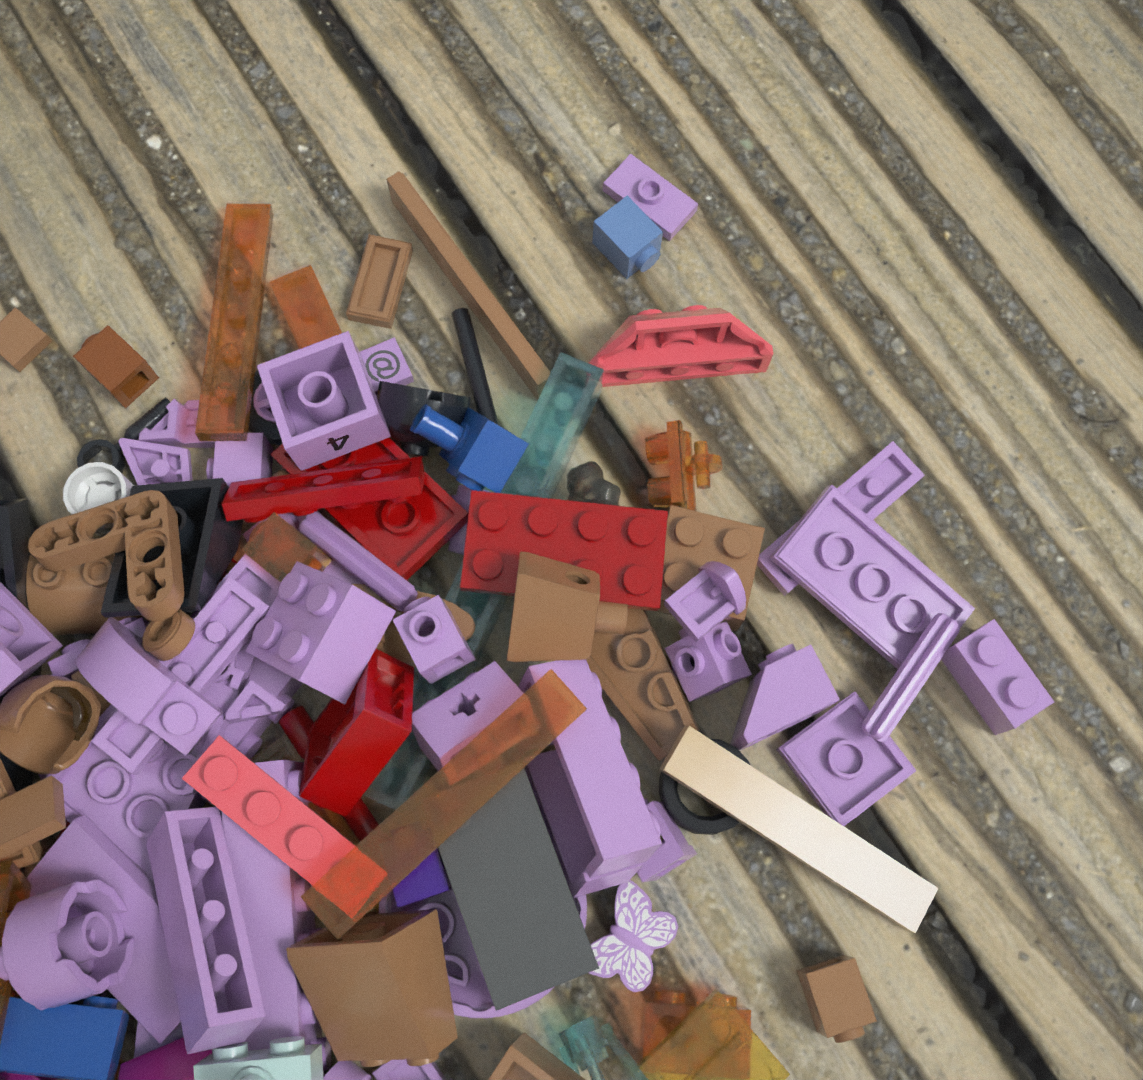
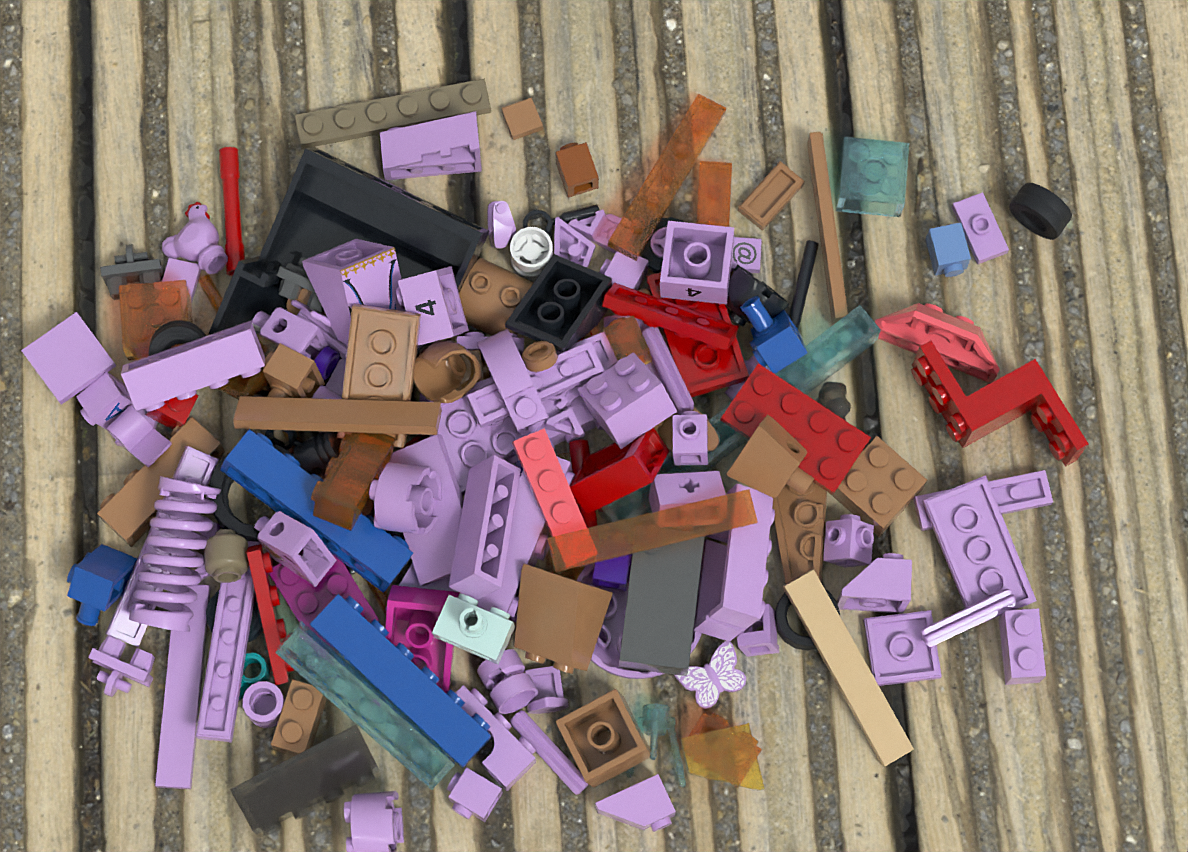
camera: 30 degrees right, 0 degrees up
medium nougat beam [28,490,184,621] -> none
clear orange hips [645,420,723,511] -> none
lavender tile [664,561,746,642] -> none
medium nougat brick [796,955,877,1043] -> none
none -> lavender helmet [487,201,517,248]
none -> clear light blue brick [836,137,909,217]
none -> red bracket [911,340,1089,467]
none -> black tyre [1009,183,1072,240]

